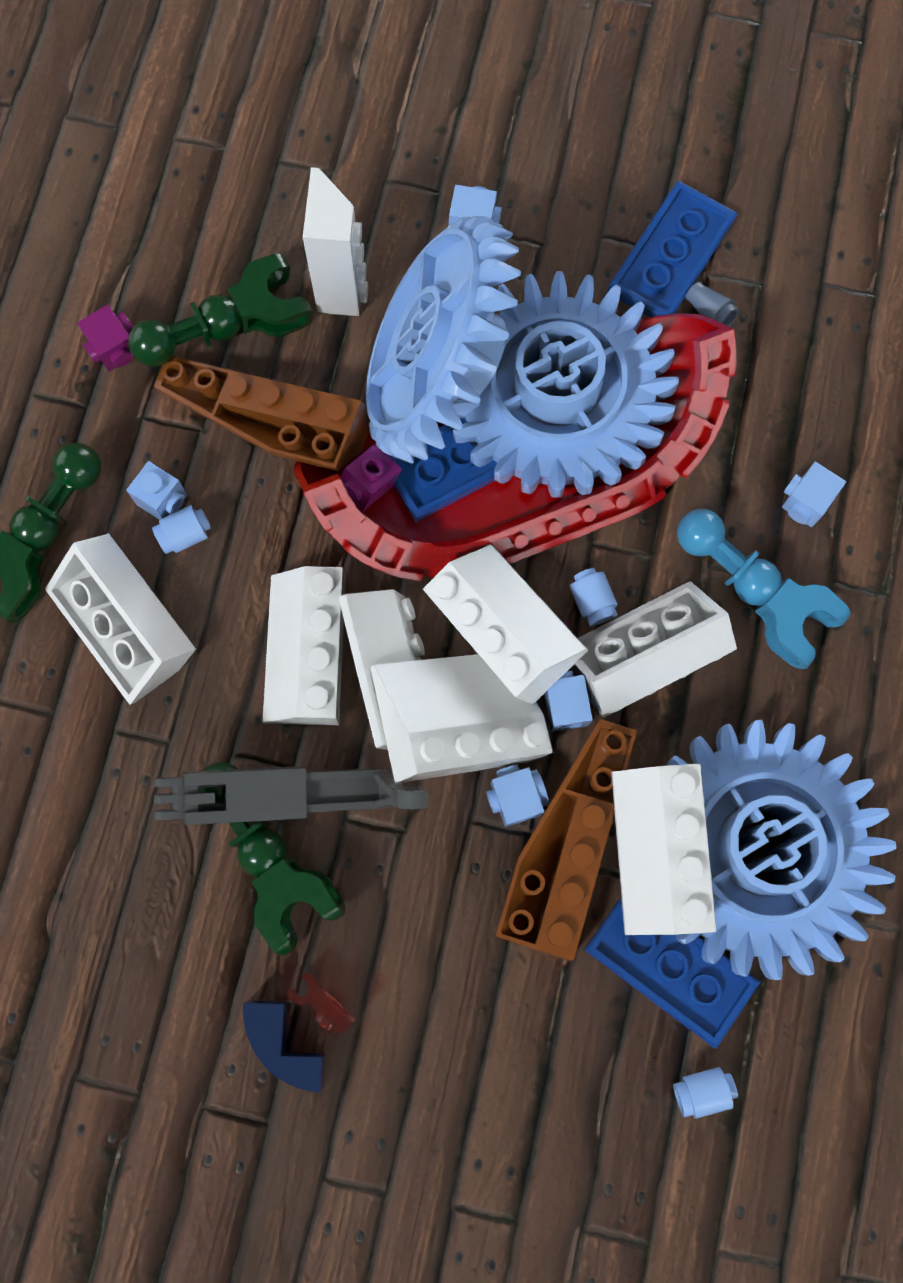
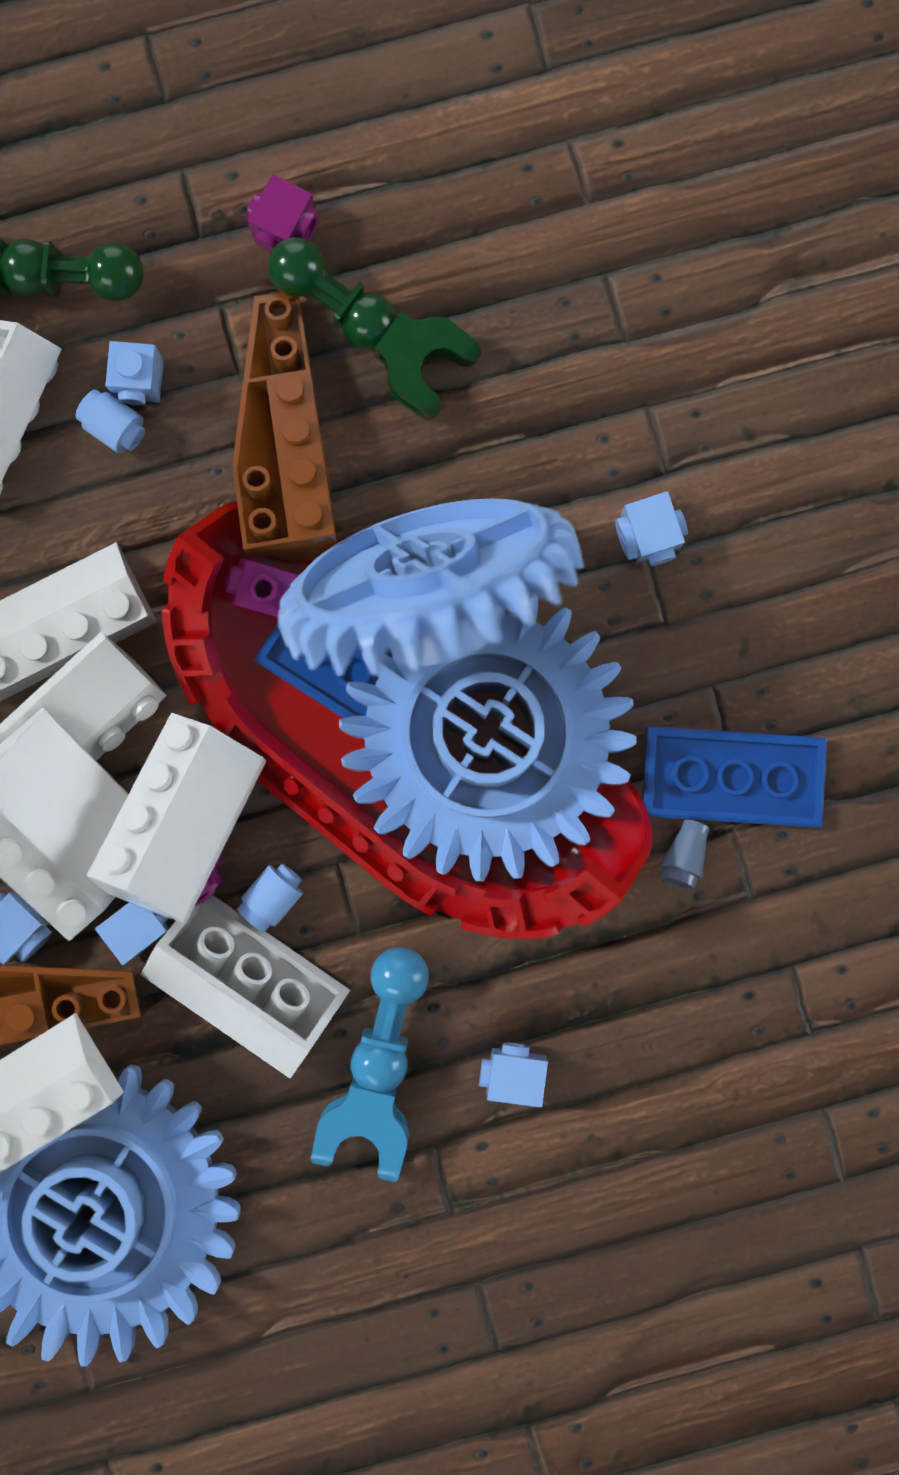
camera: 65 degrees right, 10 degrees up
white slope [303,167,368,316] -> none

